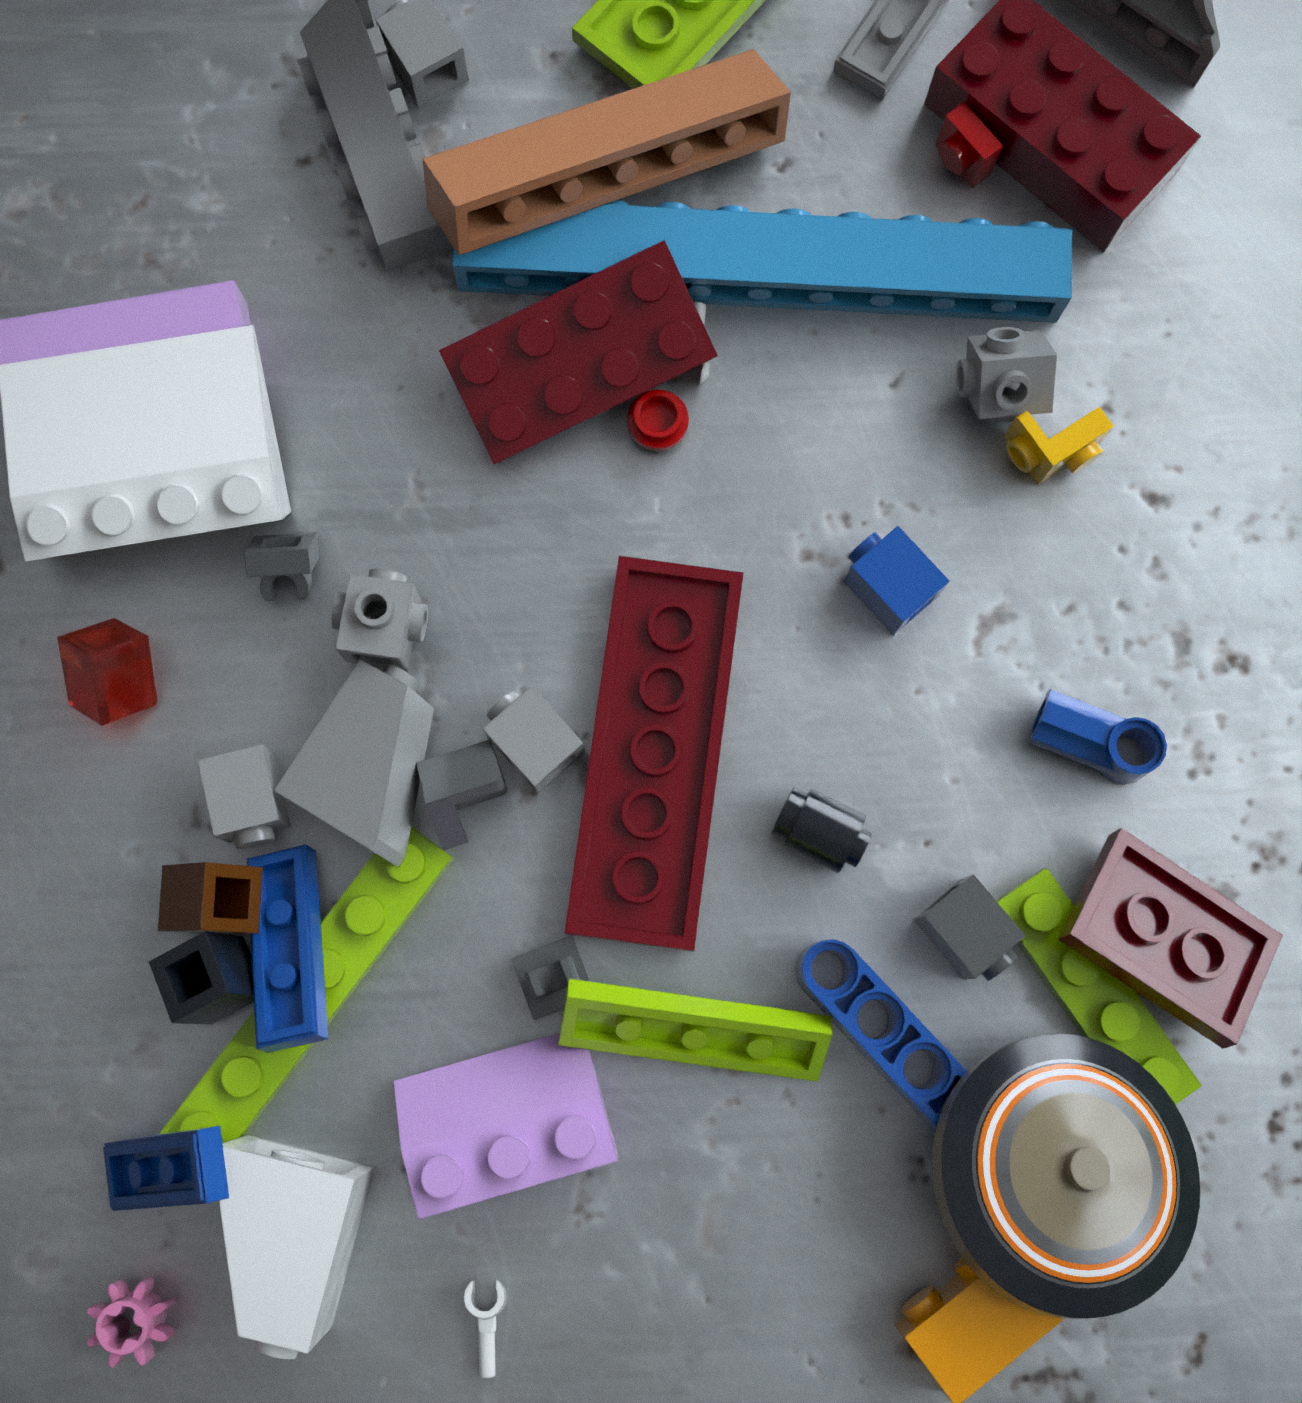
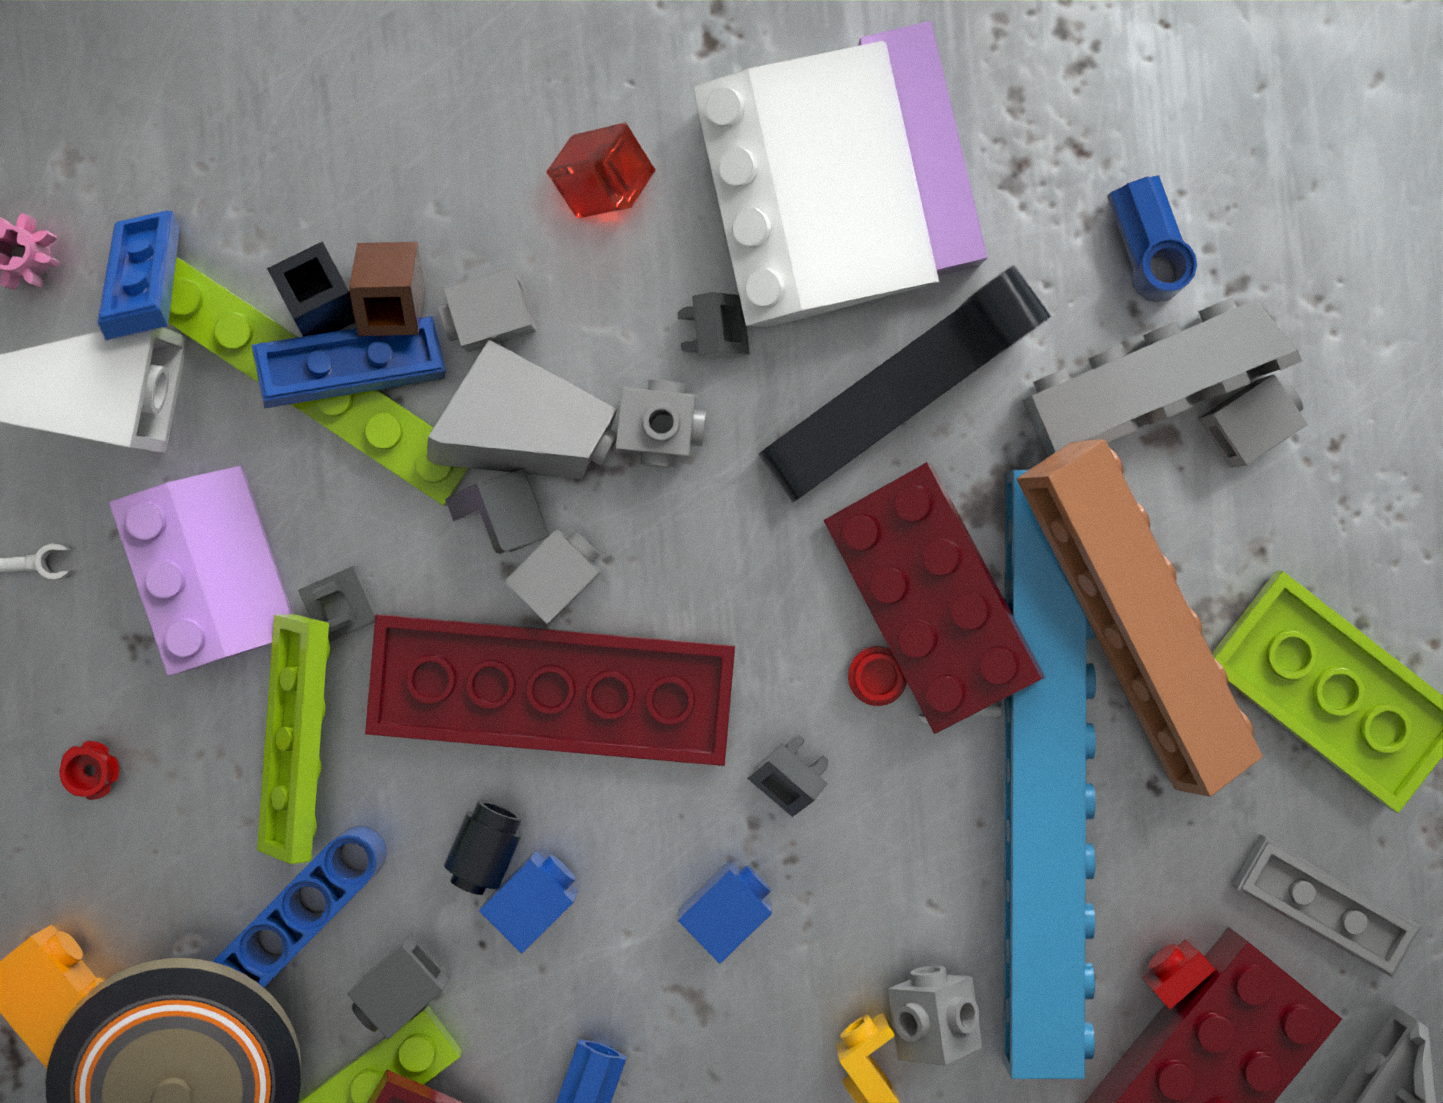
camera: 90 degrees right, 10 degrees up
none -> red plate [59,741,120,800]
none -> blue brick [479,850,578,954]
none -> dark grey tile [747,735,828,817]
none -> black beam [758,265,1052,502]
none -> blue piece [1107,175,1197,302]

